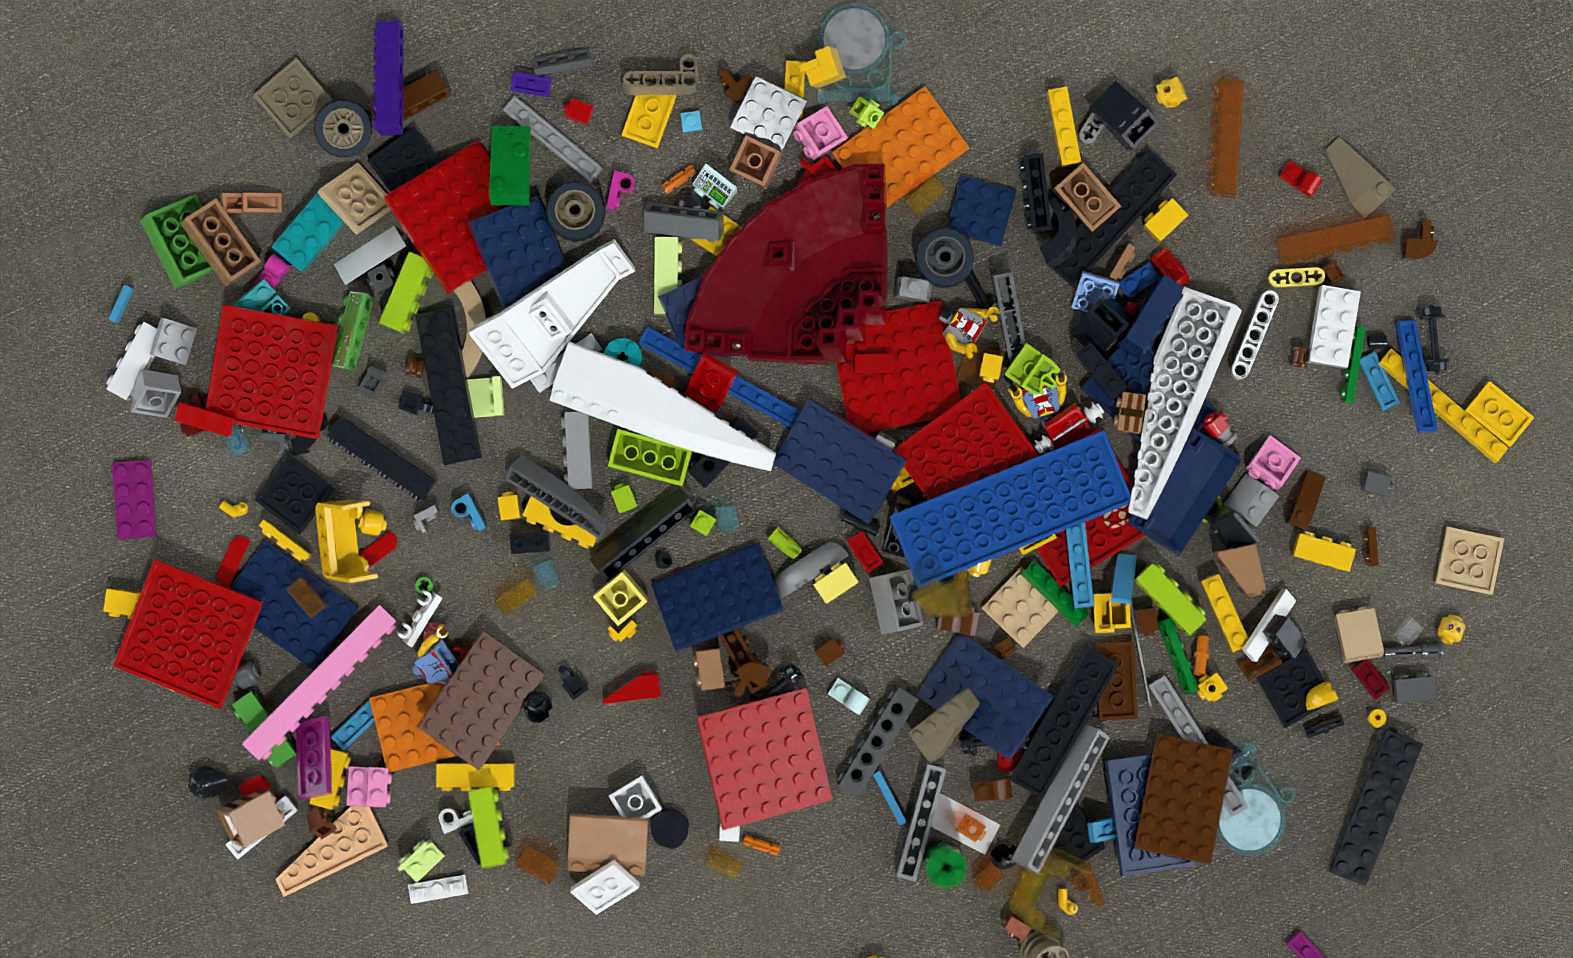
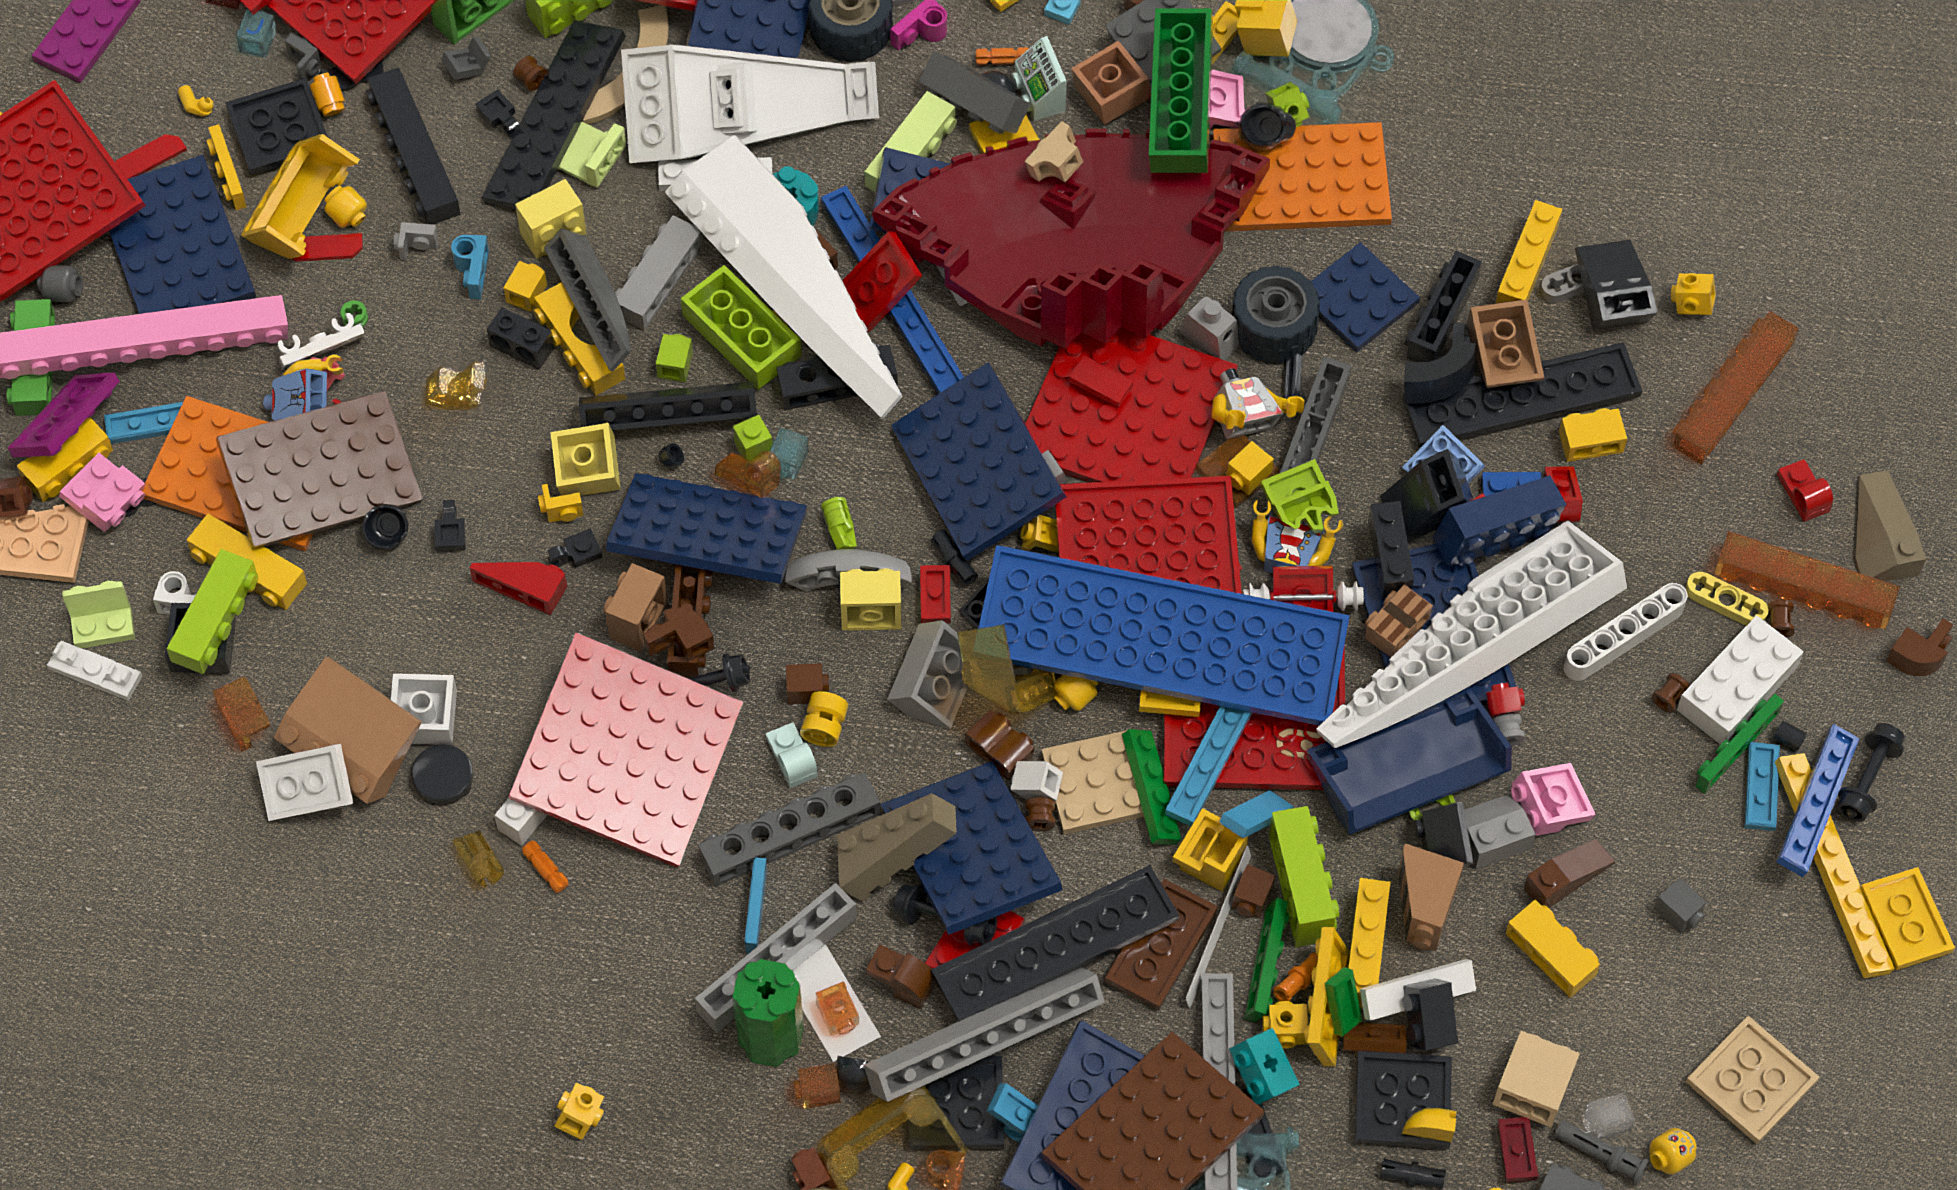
camera: 30 degrees right, 25 degrees down
clear orange panel [286,577,329,619] -> none
clear light blue brick [533,559,560,590] -> none
clear yellow piece [905,176,947,217] -> none
medium nougat plate [1108,244,1136,281] -> none
reddish brown plate [1362,527,1379,566] -> none
none -> light orange brick [309,73,345,117]
none -> light yellow brick [515,179,587,259]
none -> black plate [547,528,603,568]
none -> clear orange plate [715,450,781,498]
none -> yellow wheel [800,691,848,747]
none -> white brick [1011,761,1063,801]
none -> tan brick [1025,121,1083,182]
none -> green brick [1149,8,1213,173]
none -> teal brick [1229,1028,1300,1105]
none -> black hair [1236,103,1296,151]
none -> yellow plate [1304,927,1350,1067]
none -> green tile [1325,967,1362,1037]

